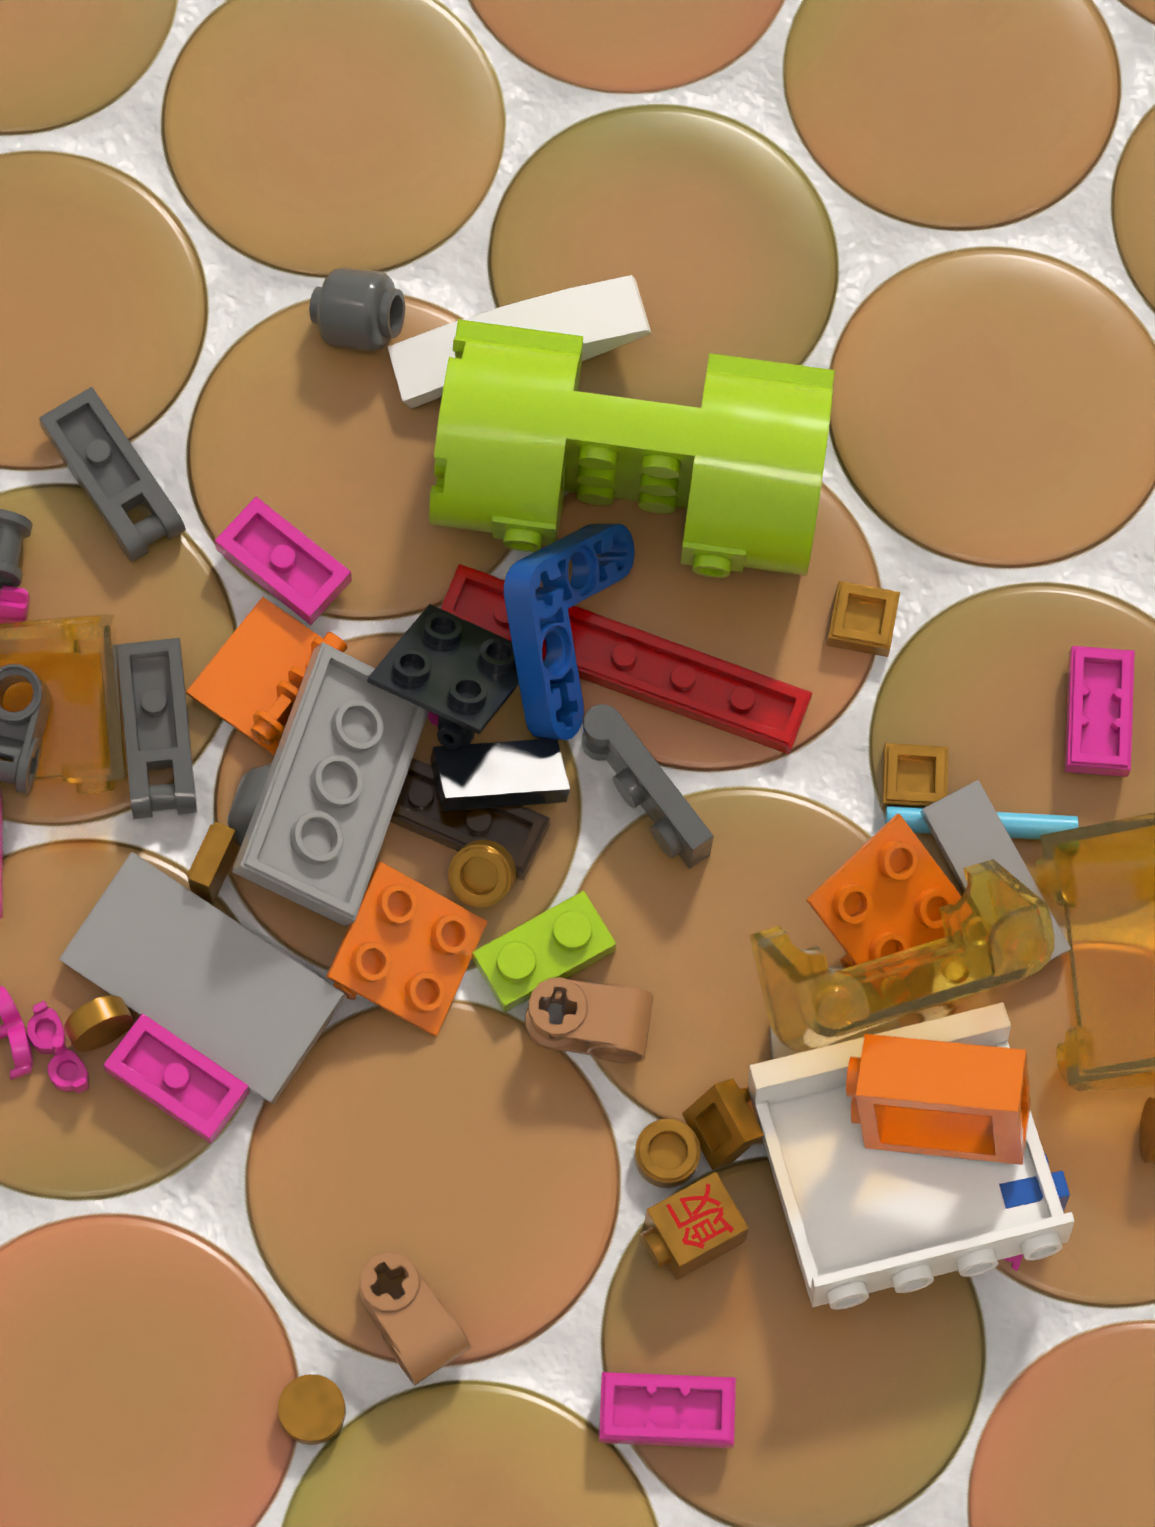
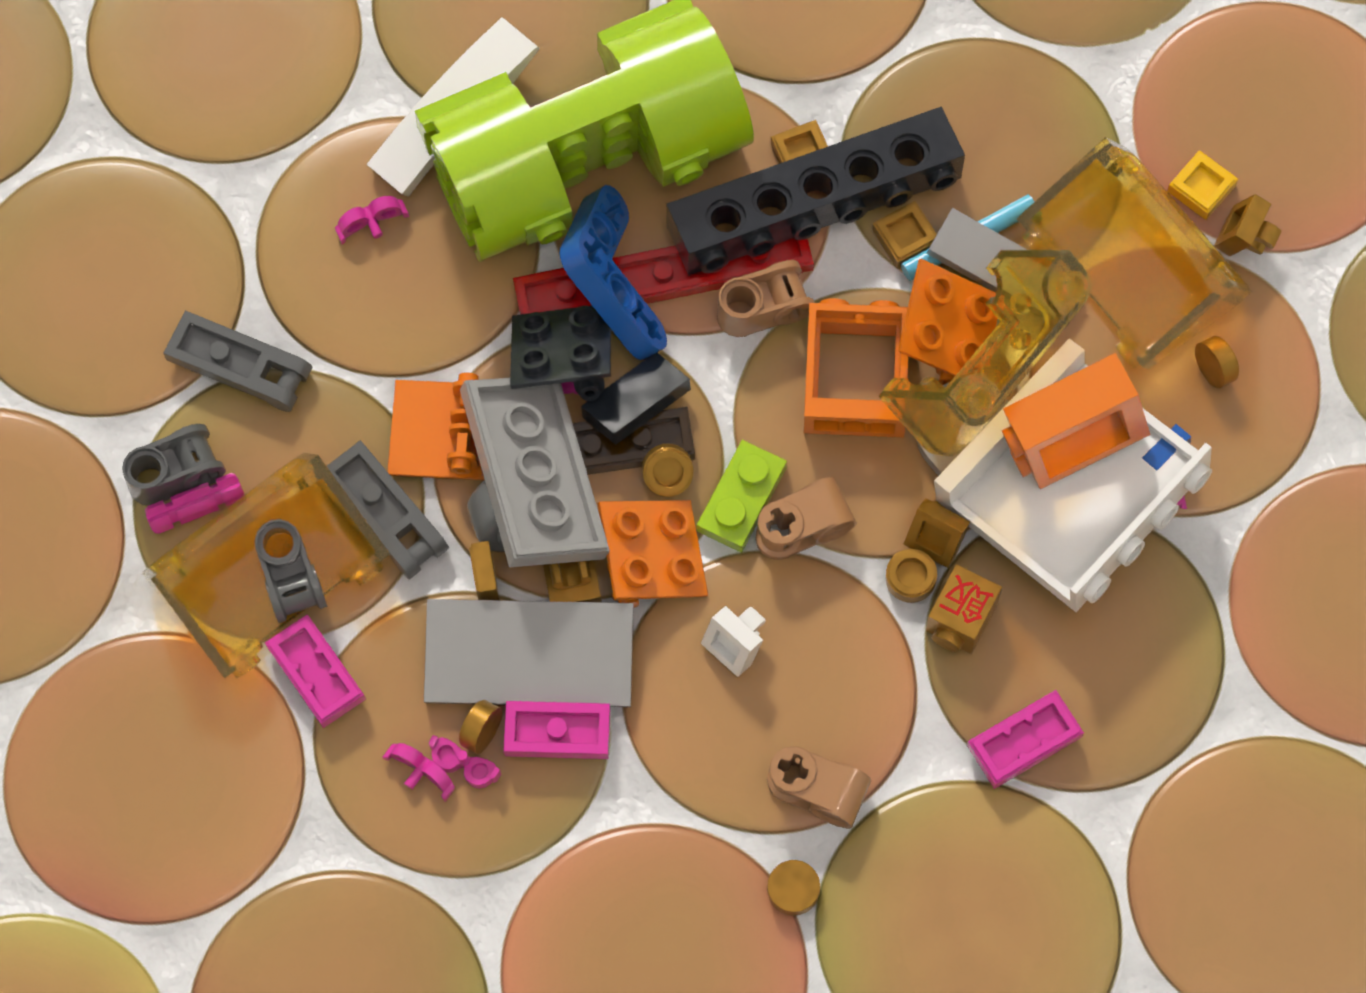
camera: 25 degrees left, 0 degrees up
dark pink plate [215,496,352,625] -> none
dark grey head [309,268,405,351] -> none
dark grey plate [582,704,714,869] -> none
dark pink plate [1064,646,1135,777] -> none
none -> dark pink piece [335,196,409,245]
none -> pearl gold tile [543,560,602,603]
none -> black brick [666,106,965,276]
none -> white tile [700,606,766,677]
none -> medium nougat piece [717,260,815,337]
none -> orange window [804,298,908,438]

